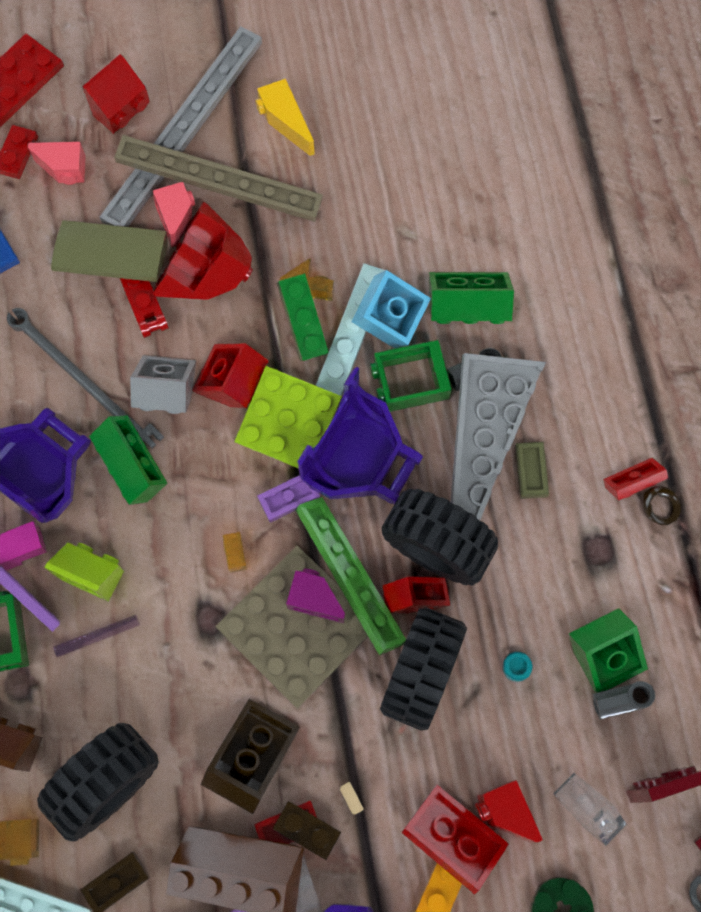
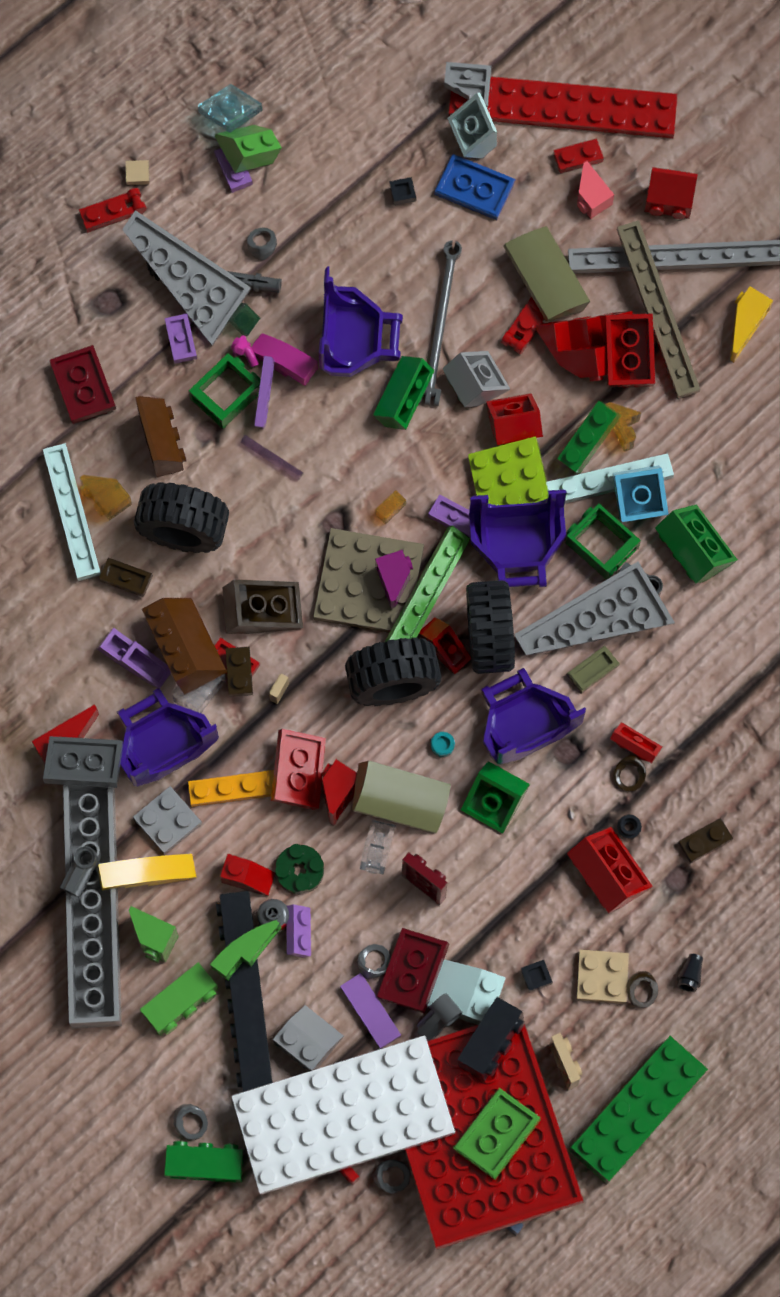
camera: 55 degrees right, 0 degrees up
lime slope [44,542,124,602] -> none
coral slope [153,182,195,247] -> none
dark grey piece [592,681,655,720] -> none
none -> slope [352,760,451,834]
none -> dark purple piece [481,668,586,764]
none -> red slope [606,313,655,388]

